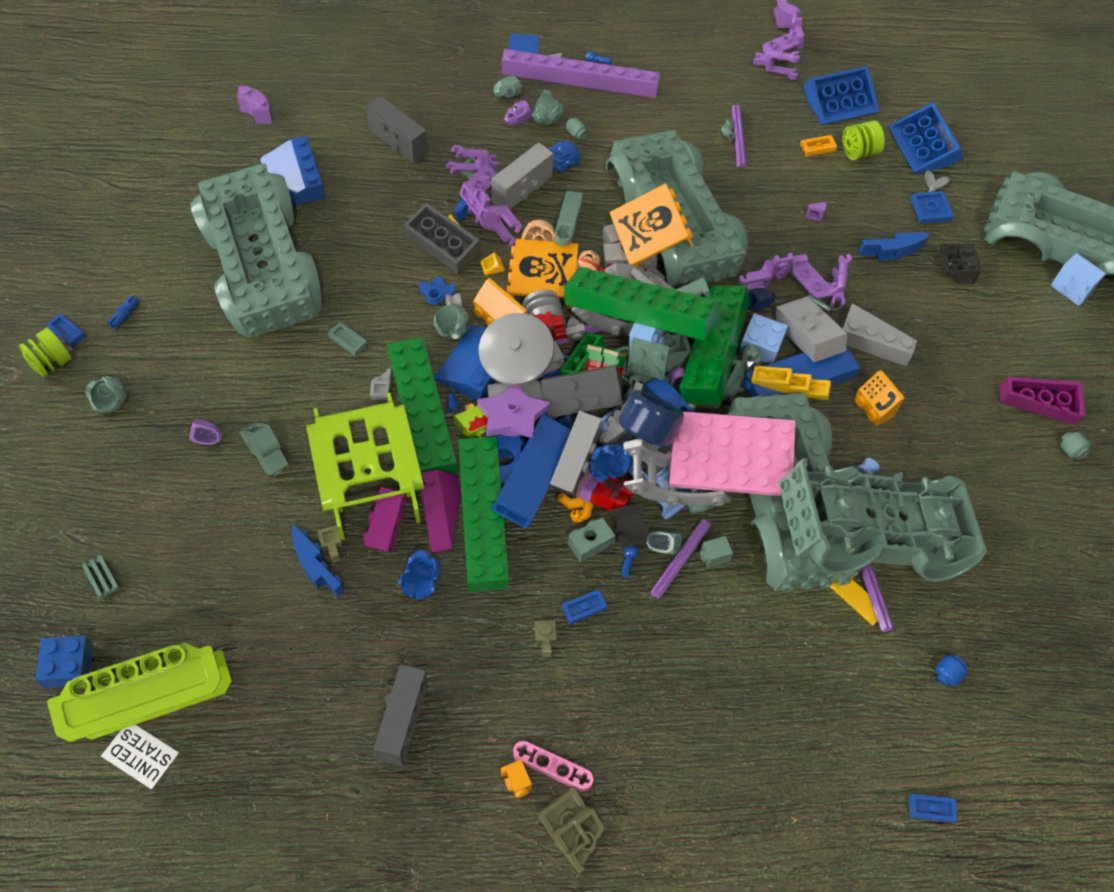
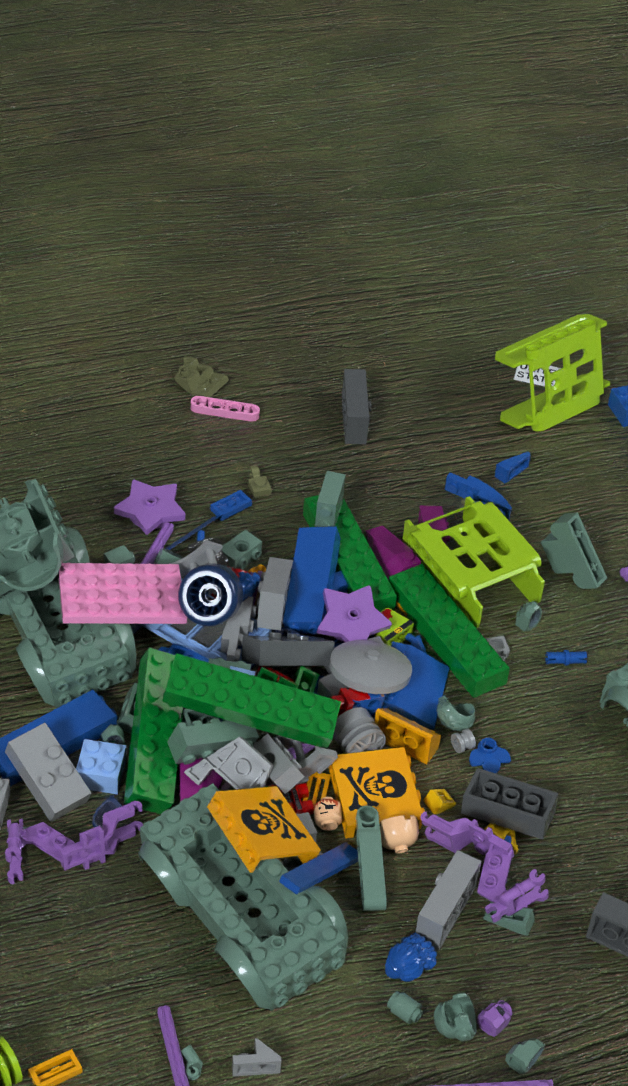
camera: 165 degrees right, 15 degrees down
sand green tile [328,322,368,356] -> none
blue hair [398,550,440,600] -> none
light orange brick [501,760,532,799] -> none
yellow slope [751,366,831,400] -> none
medium lavender slope [805,202,827,222] -> none
none -> medium lavender plate [114,480,186,535]
none -> blue sticker [165,514,223,550]
none -> light grey slope [232,1038,281,1076]
none -> blue tile [279,842,358,894]
none -> sand green brick [315,471,346,527]
none -> blue slope [495,452,531,483]
none -> sand green rock [515,601,542,631]
none -> blue pin [545,650,587,666]

